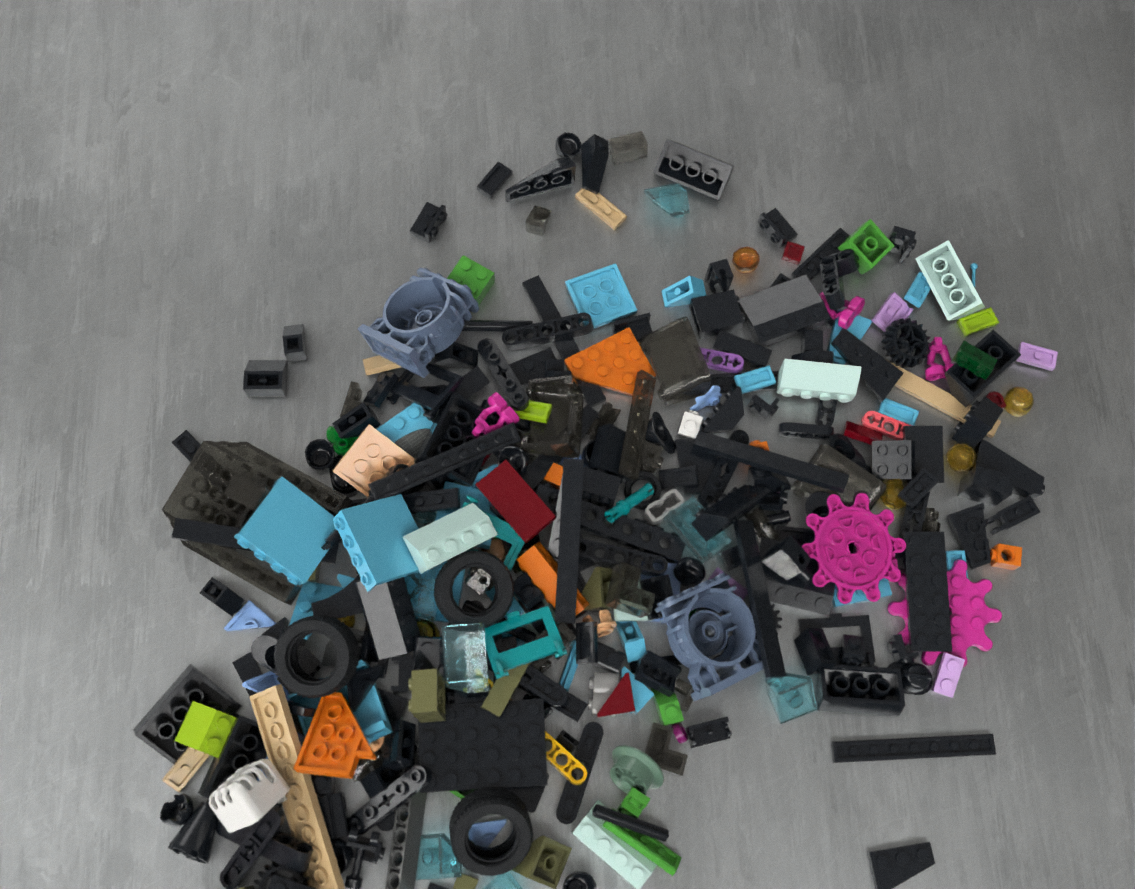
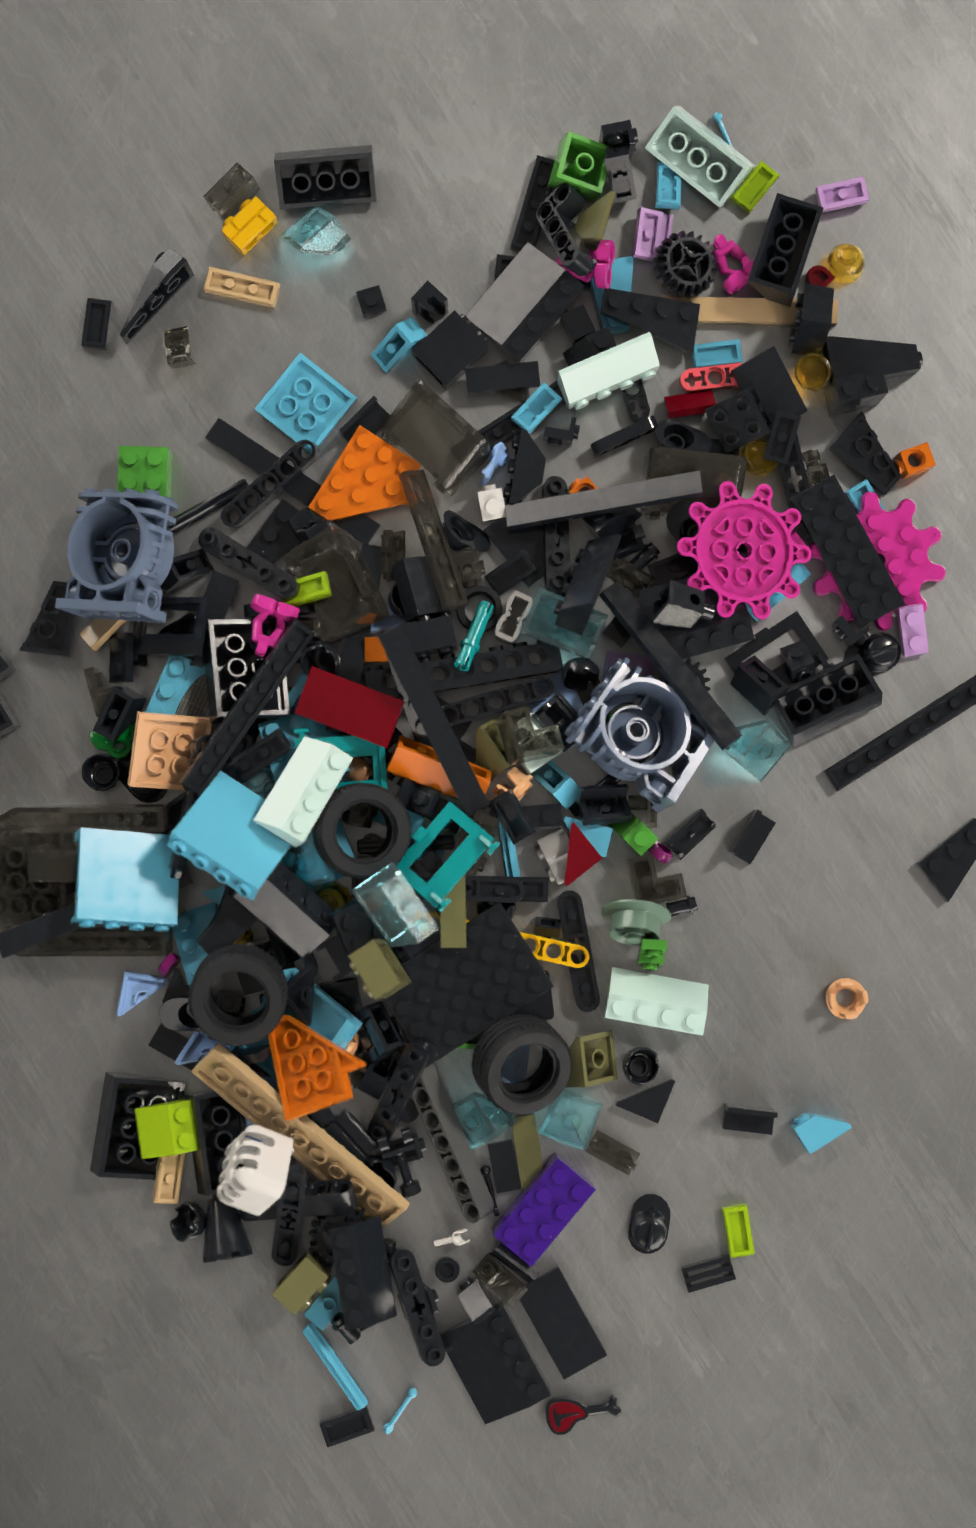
camera: 30 degrees left, 15 degrees up
black slope [200,577,245,616] -> none
black bracket [410,202,447,243] -> none
black hair [555,132,581,159] -> none
black slope [581,134,609,195] -> none
black axle [592,804,669,842] -> none
bright green tile [603,808,681,876] -> none
medium lavender beam [690,347,744,374] -> none
clear orange hair [732,247,760,274] -> none
black bracket [758,208,798,248] -> none
dark red tile [782,241,805,265] -> none
dark green bracket [952,340,997,379] -> none
black hinge [986,496,1040,535] -> none
none -> black wing [20,581,76,657]
none -> magenta tile [158,953,181,977]
none -> yellow brick [221,196,278,256]
none -> black plate [356,285,386,317]
none -> olive slope [572,191,615,250]
none -> black hinge [604,142,637,204]
none -> black pin [666,895,698,918]
none -> black panel [728,809,776,864]

